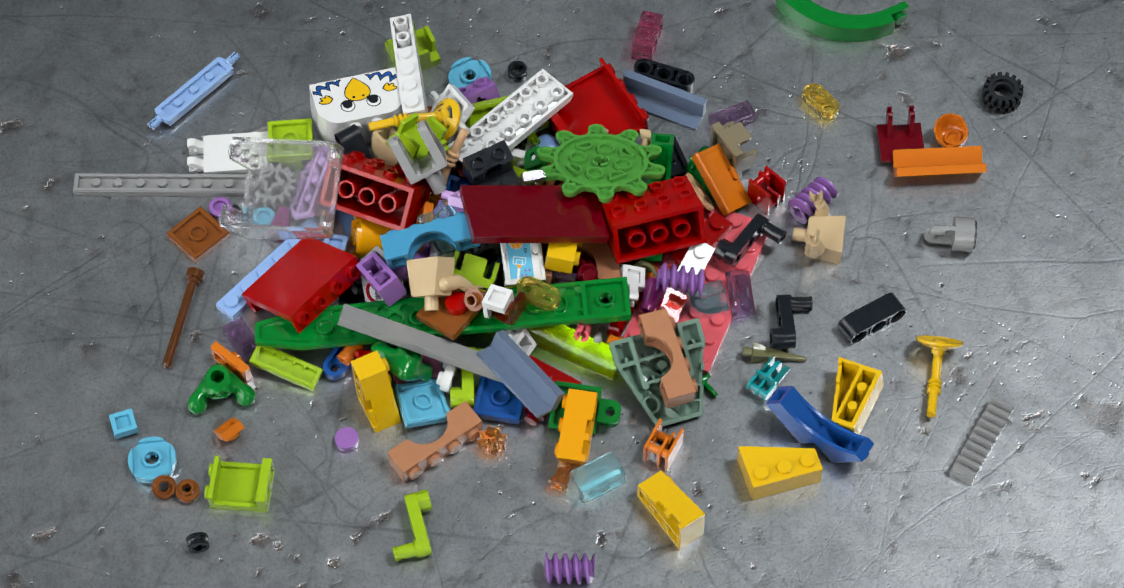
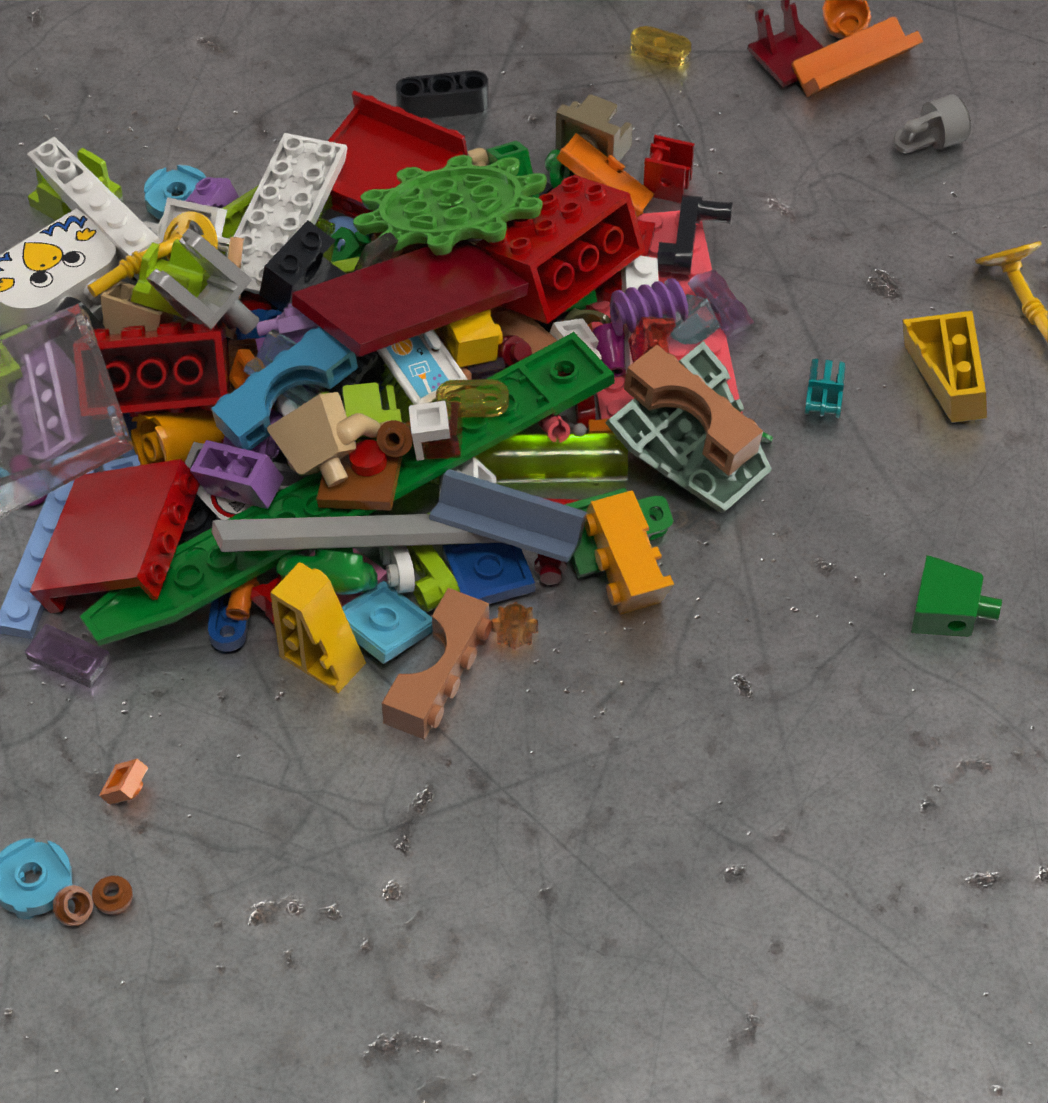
camera: 30 degrees left, 5 degrees down
black bush [186,532,210,553] -> none
green head [187,363,256,414] -> none
lime panel [205,455,275,512] -> none
orange plate [210,341,253,383] -> none
lime plate [249,346,323,392] -> none
medium lavender tile [335,427,359,452] -> none
lime beam [392,489,432,562] -> none
black bush [508,61,527,83] -> none
medium lavender piece [545,553,595,585] -> none
clear orange bush [548,461,578,493] -> none
clear light blue panel [571,452,626,505] -> none
sand blue panel [623,69,707,131] -> none
clear pink brick [631,10,663,61] -> none
yellow wedge [637,471,705,550] -> none
orange piece [643,419,684,471] -> none
clear purple plate [708,100,758,126] -> none
yellow wedge [737,446,823,500] -> none
olive piece [742,342,807,363] -> none
blue arch [766,386,874,463] -> none
black beam [769,294,813,349] -> none
medium lavender piece [788,177,838,224] -> none
tan torso [792,190,846,264] -> none
black beam [838,292,907,344] -> none
none -> green torso [911,555,1002,637]

